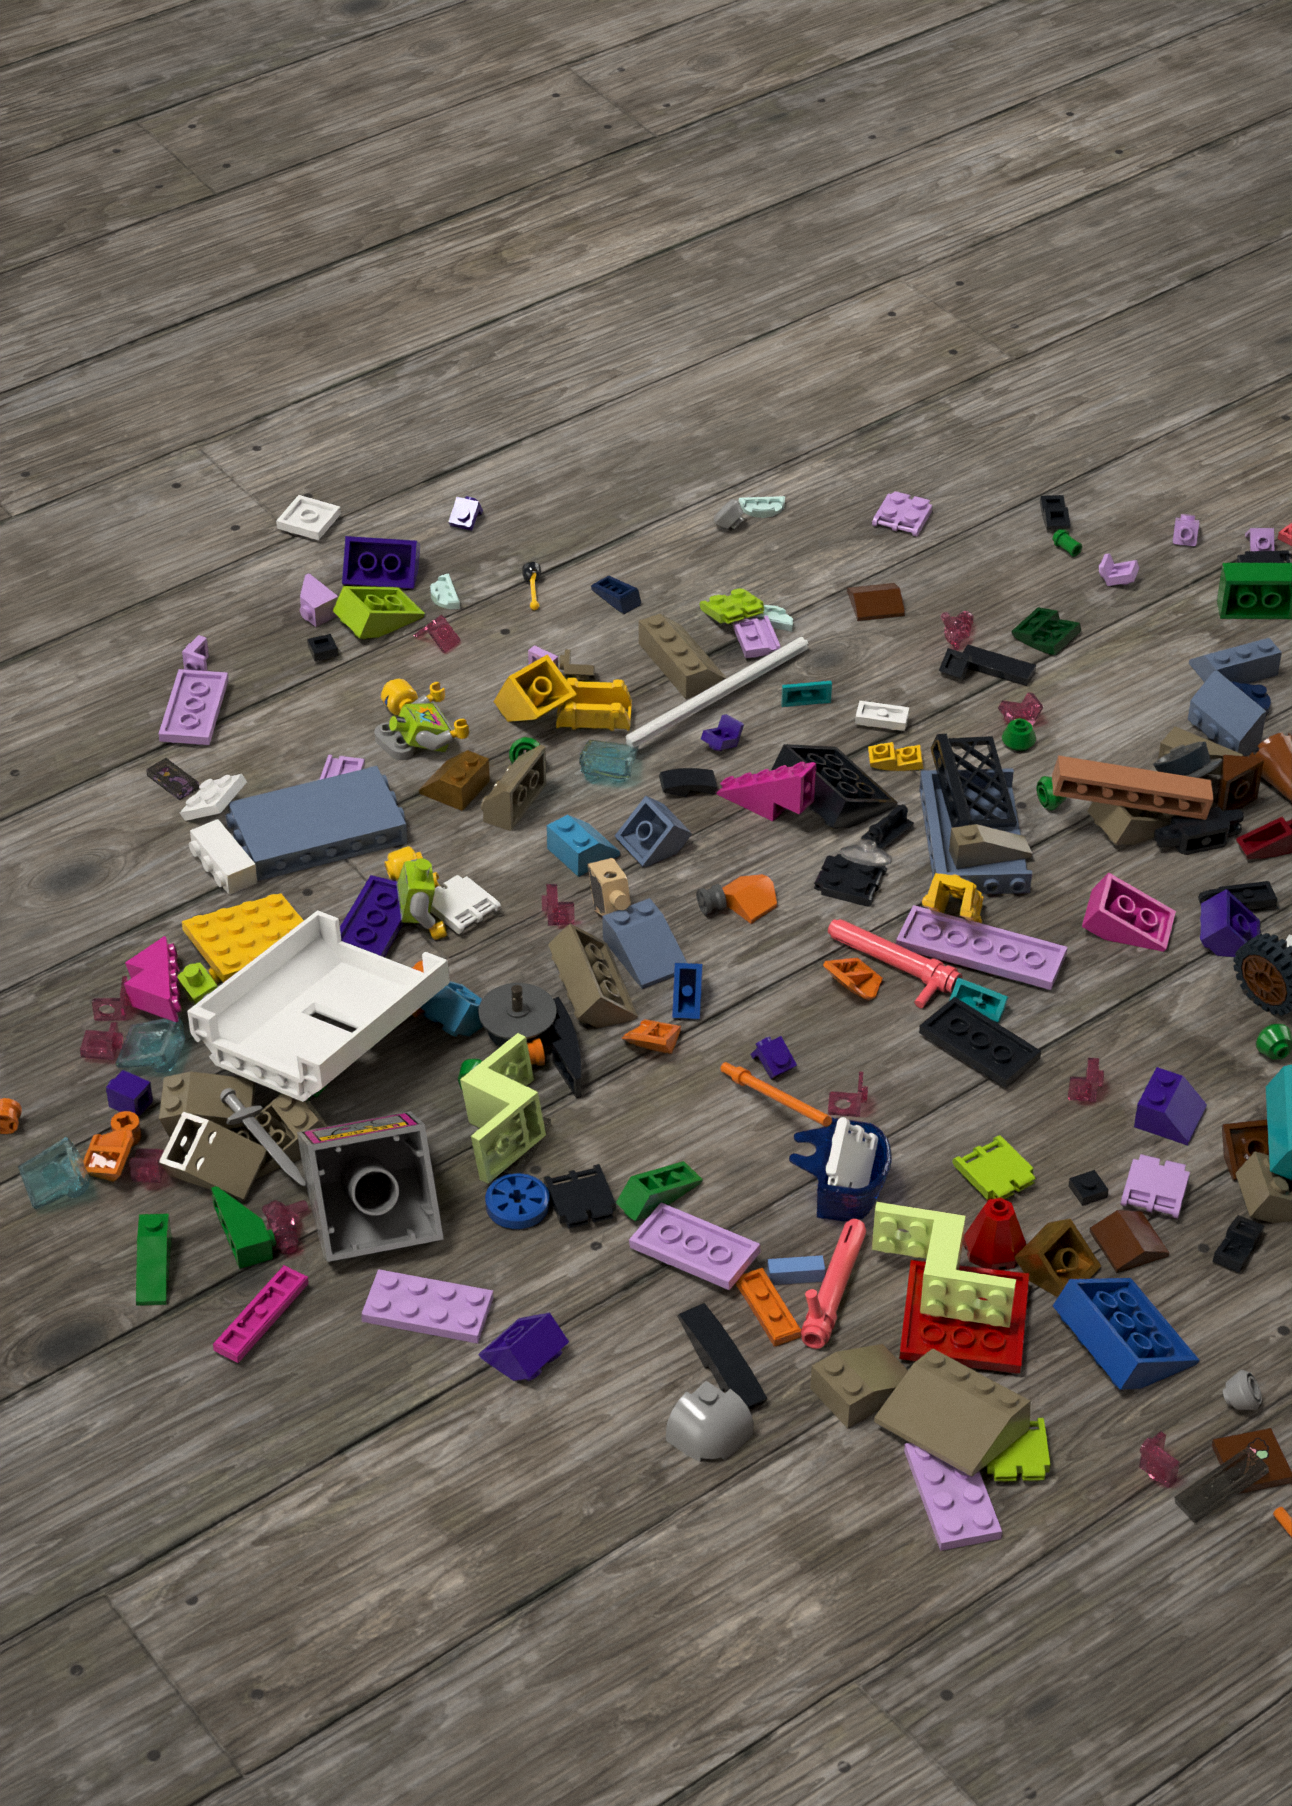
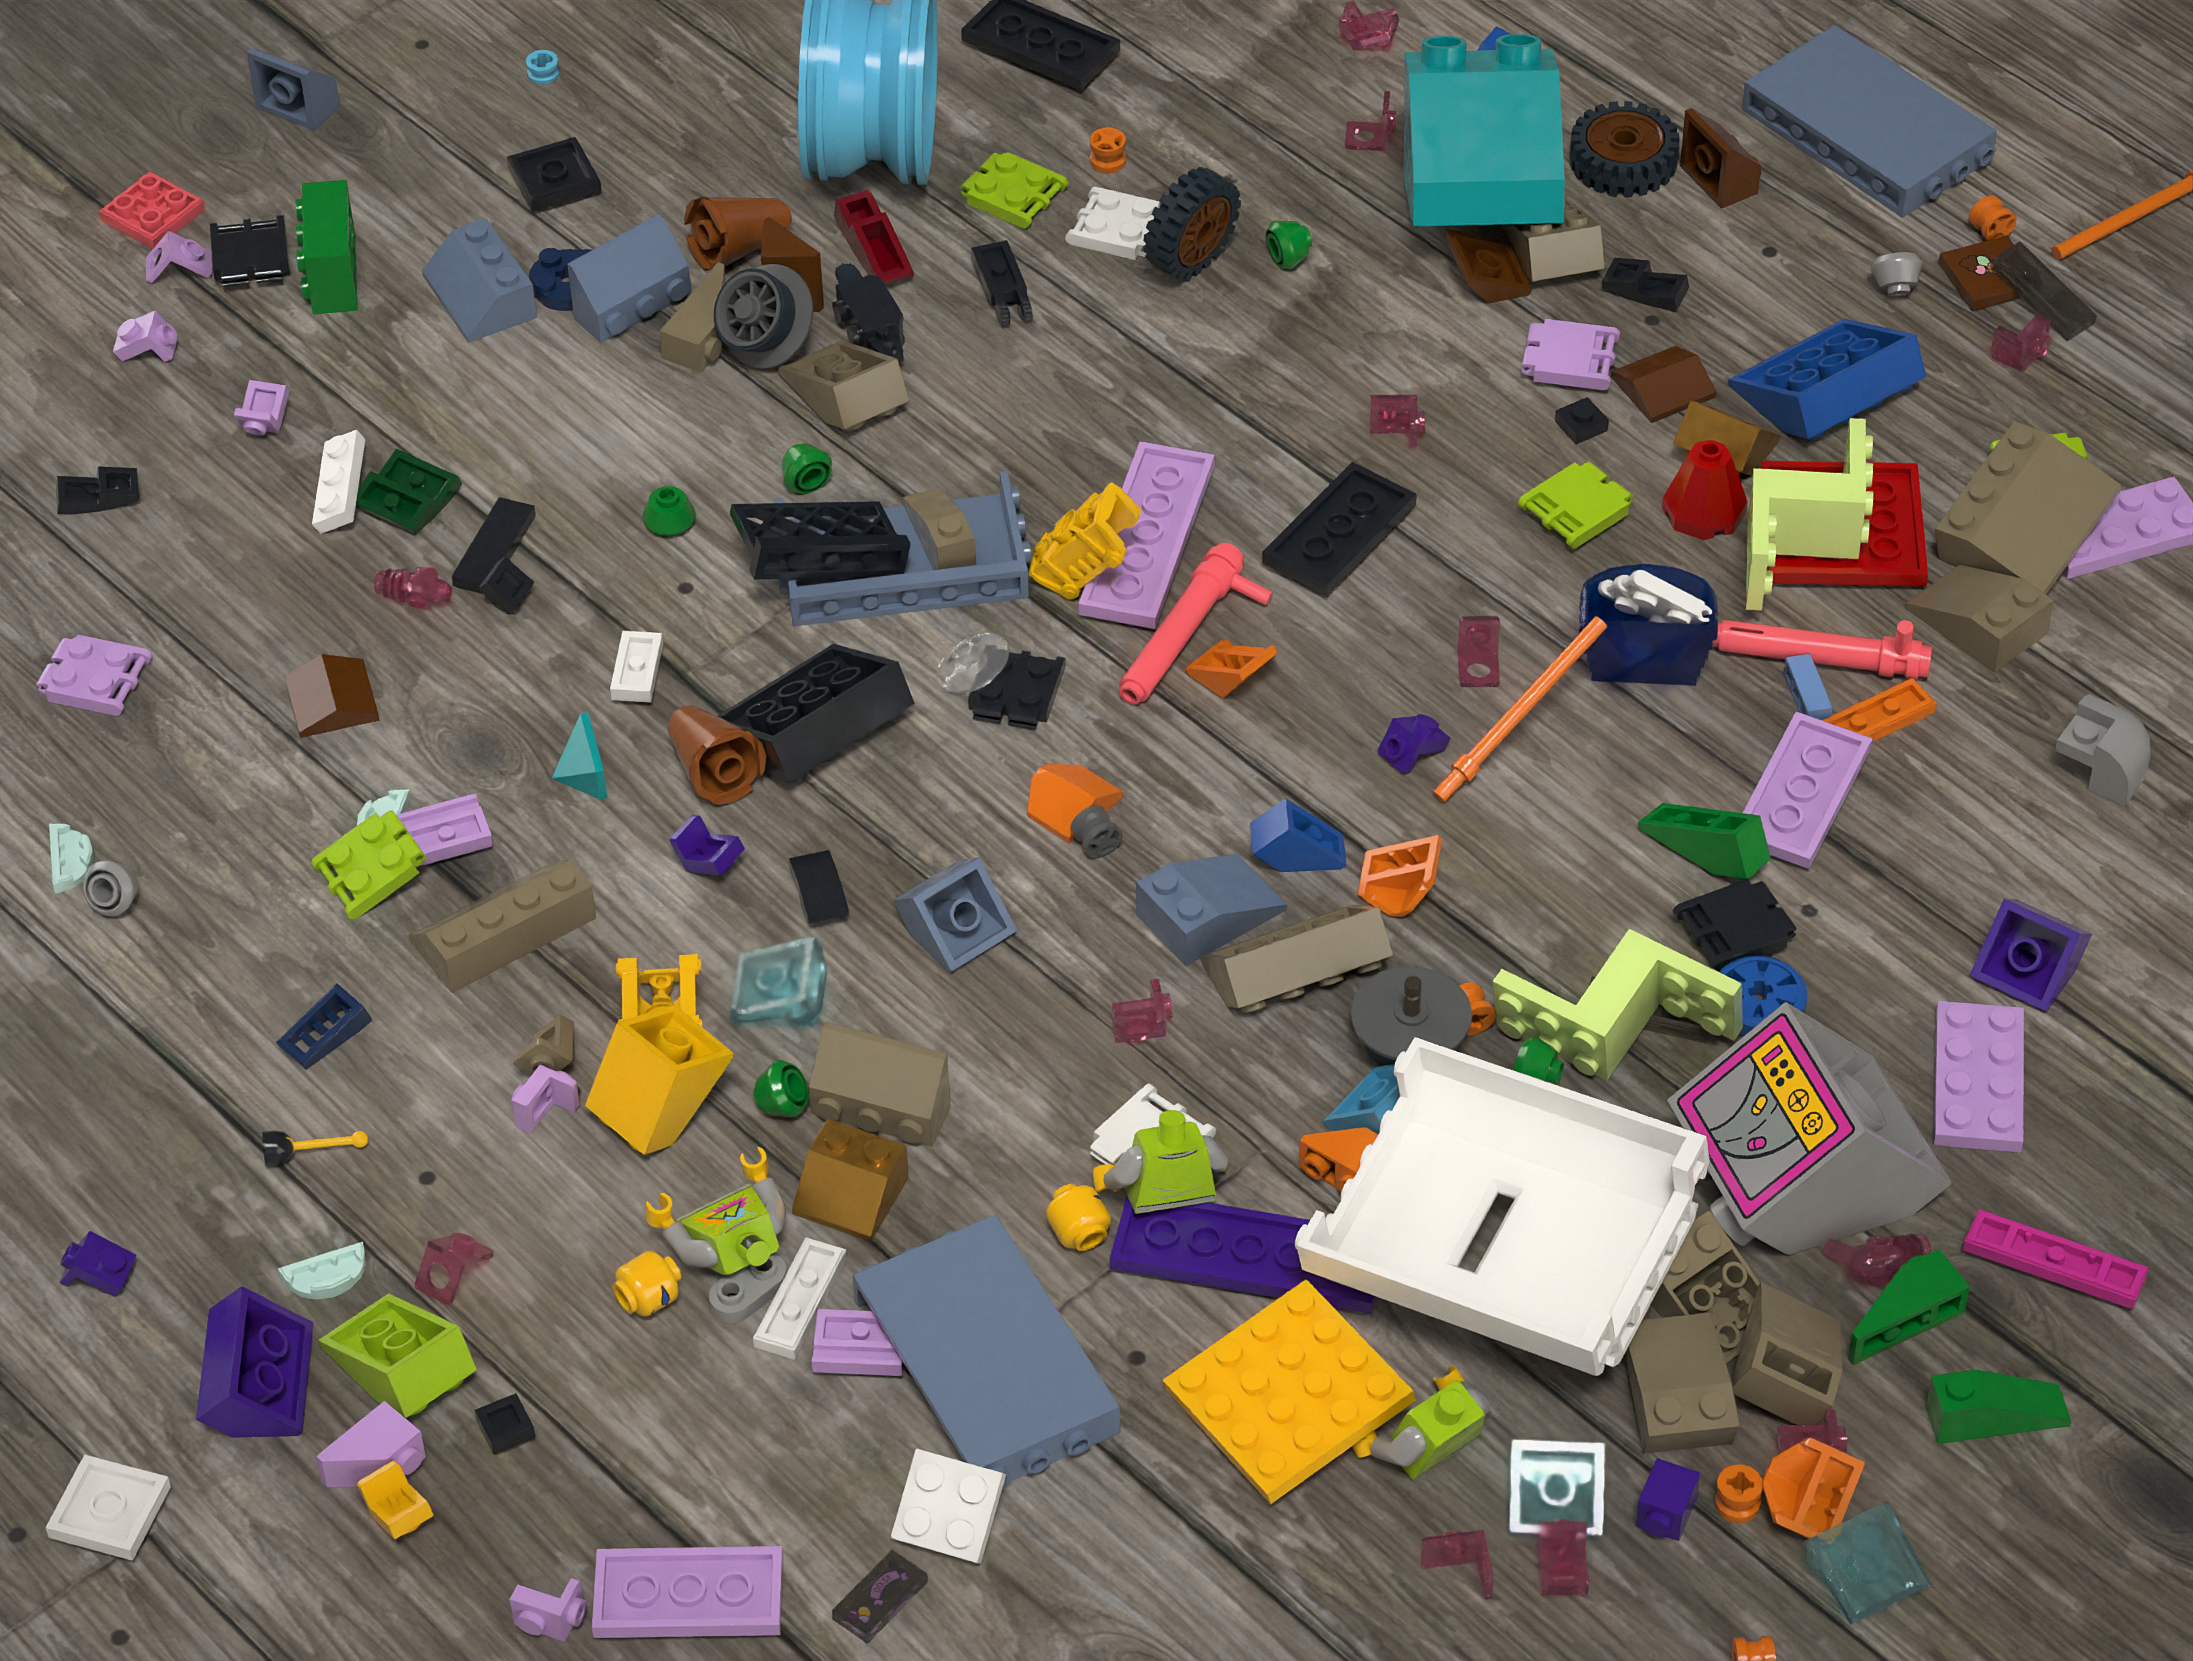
camera: 95 degrees left, 5 degrees up
dark pink slope [124,936,182,1023] -> none
white brick [189,819,257,895] -> none
light grey sword [220,1088,306,1186] -> none
dark azure slope [547,815,620,877] -> none
black slope [551,997,581,1099] -> none
tan torso [588,858,631,916] -> none
white axle [626,637,808,748] -> none
black slope [677,1303,767,1409] -> none
dark pink slope [716,762,816,821] -> none
black hinge [861,804,914,850] -> none
yellow slope [868,742,924,771] -> none
teal slope [949,978,1009,1022] -> none
clear pink bracket [998,692,1043,726] -> none
green pin [1052,529,1083,557] -> none
nougat brick [1052,755,1213,820] -> none
dark pink slope [1082,873,1176,952] -> none
dark purple slope [1134,1067,1207,1146] -> none
dark purple slope [1200,889,1260,957] -> none
none -> white plate [312,430,365,534]
none -> yellow bracket [357,1460,434,1540]
none -> dark orange cone [667,705,766,805]
none -> white tile [753,1237,847,1360]

